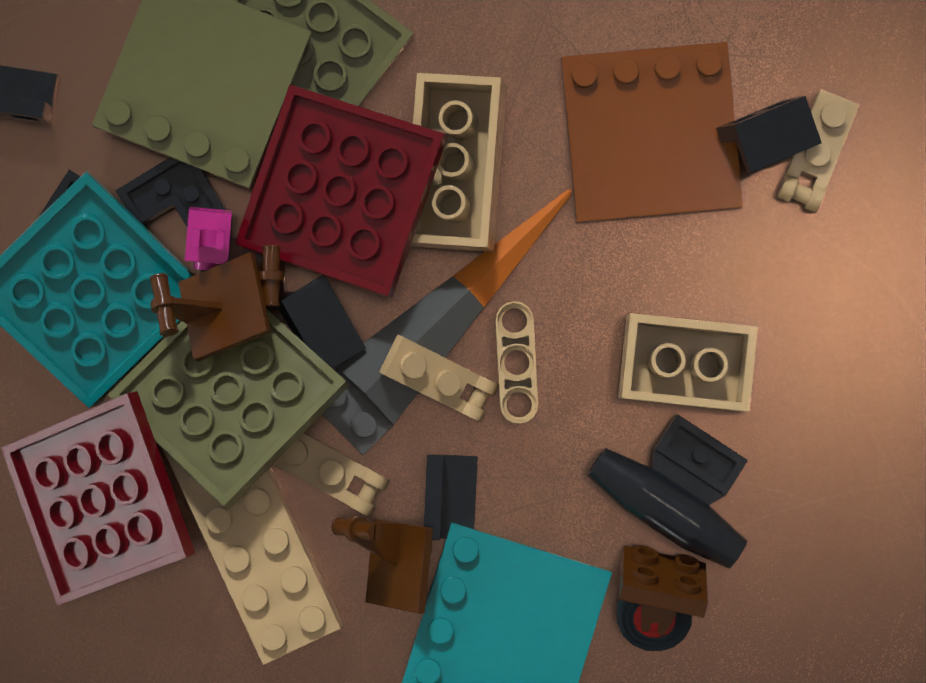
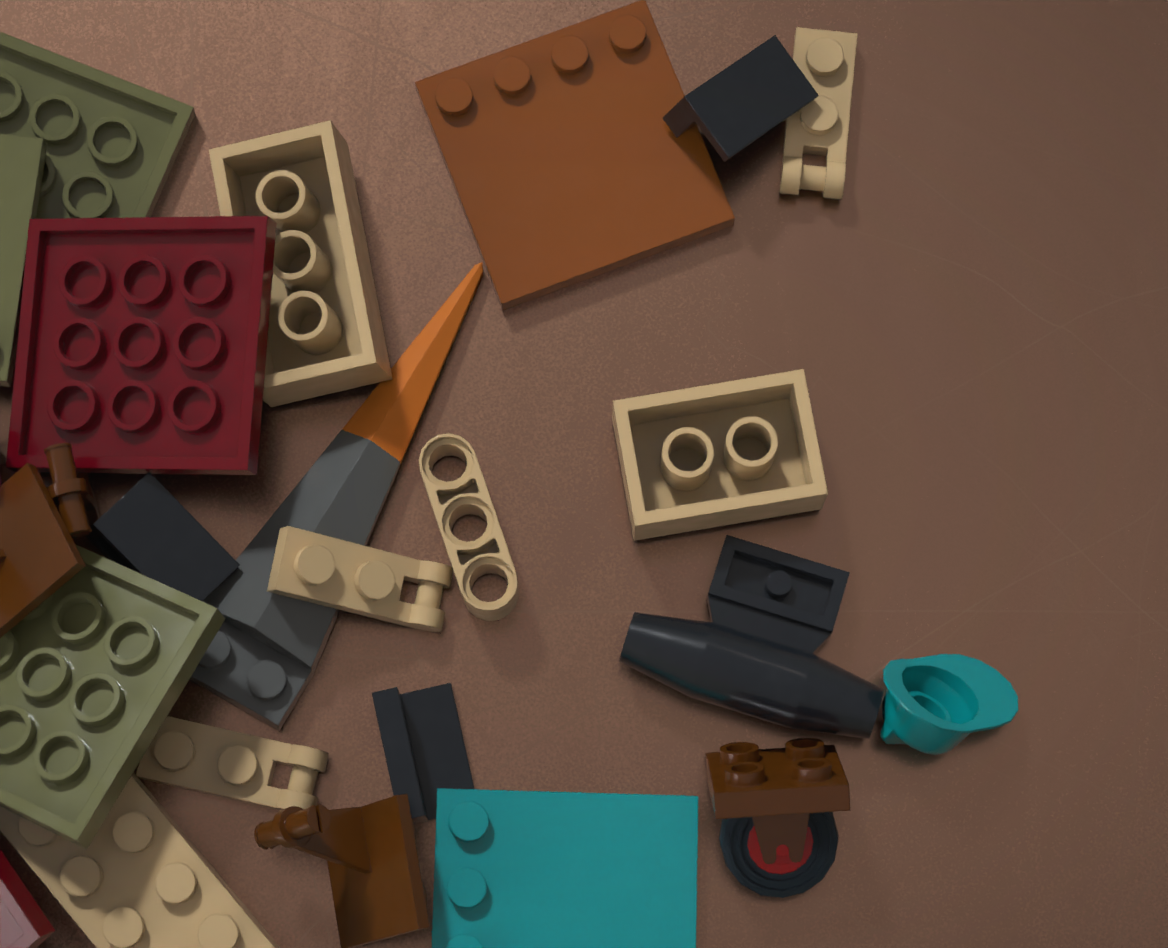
camera: 15 degrees left, 10 degrees down
none -> teal piece [880,654,1019,755]

